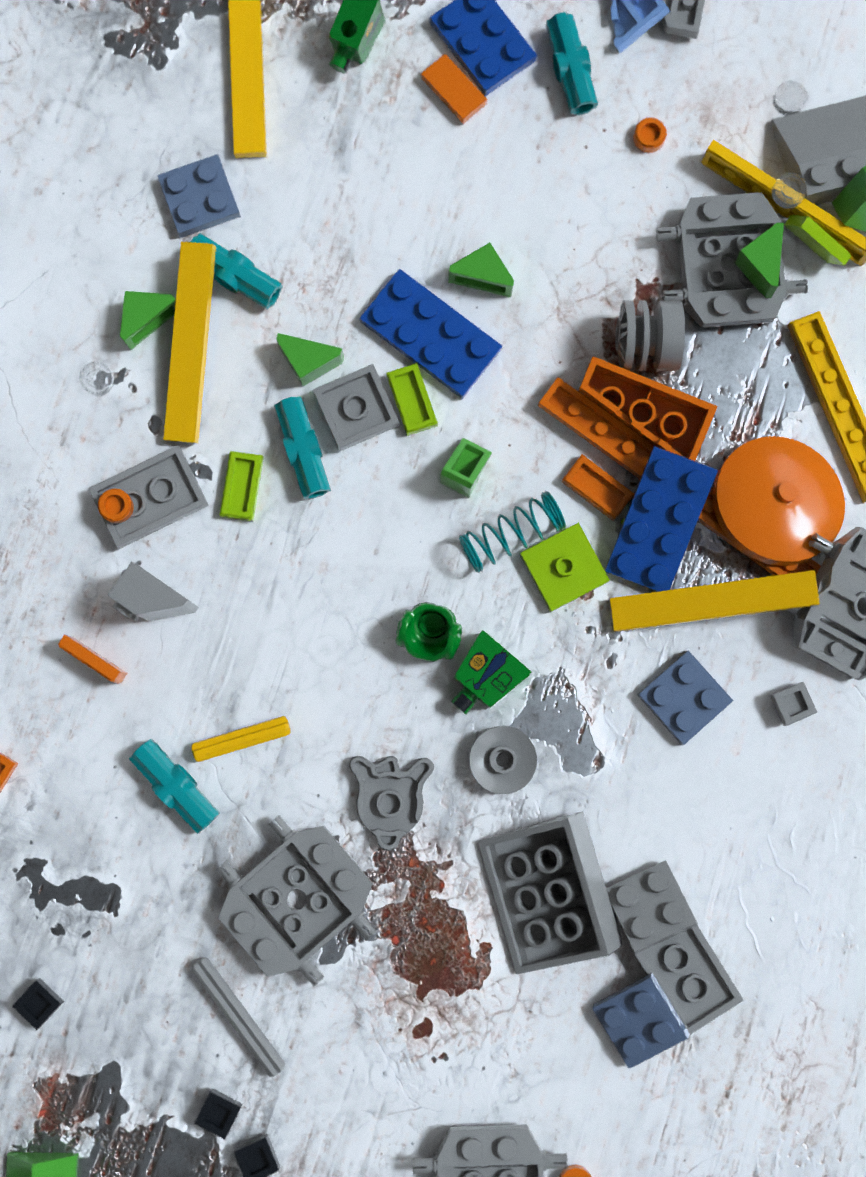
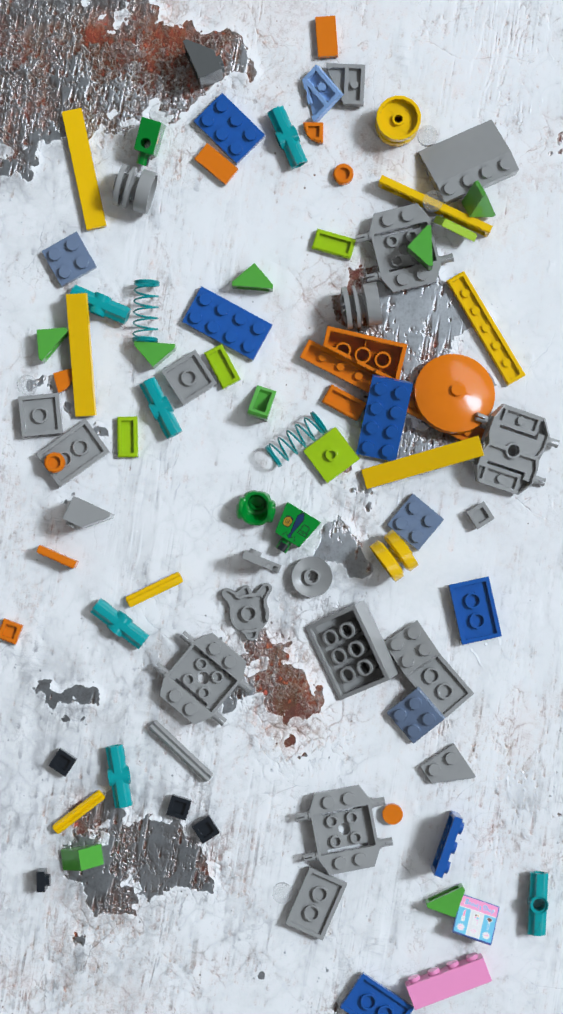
camera: 10 degrees left, 5 degrees up
none -> light grey plate [18,393,63,438]
none -> yellow axle [52,790,105,834]
none -> orange tile [53,368,73,393]
none -> teal piece [105,744,133,808]
none -> light grey wheel [112,163,158,214]
none -> teal piece [132,279,160,343]
none -> light grey wing [242,548,282,573]
none -> orange tile [303,122,323,144]
none -> lime tile [312,228,356,260]
none -> yellow wheel [369,529,418,582]
none -> yellow wheel [375,96,421,147]
none -> light grey wing [420,743,476,783]
none -> blue plate [448,576,502,645]

